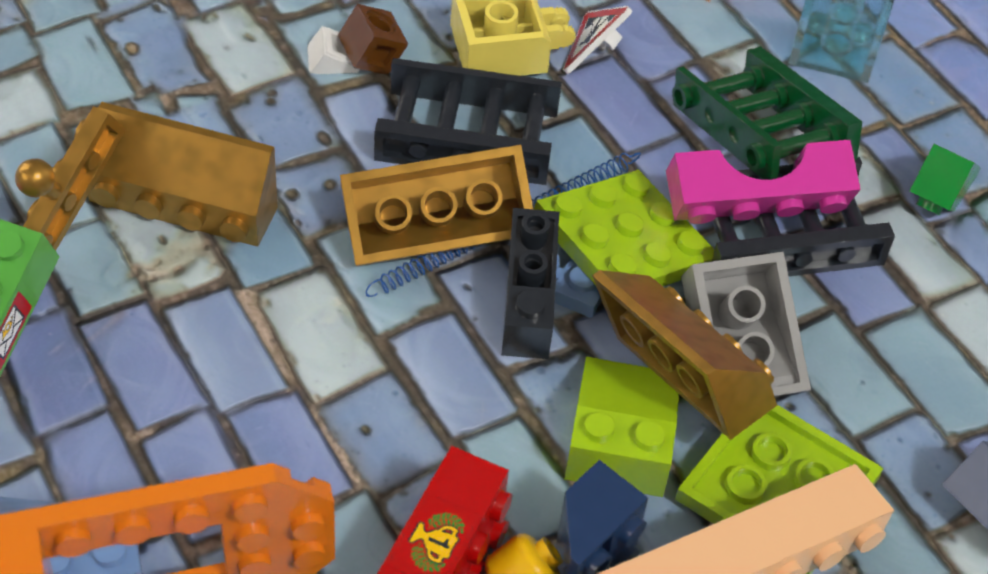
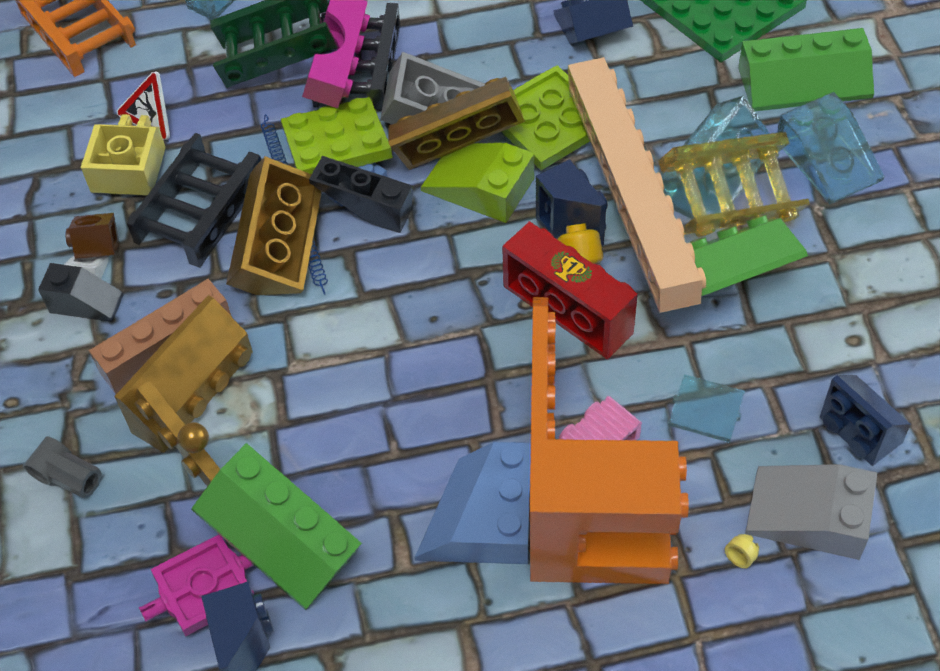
camera: 65 degrees left, 5 degrees up
none -> dark grey piece [23,436,102,498]
none -> black slope [38,263,123,322]
none -> nougat arch [89,279,232,394]

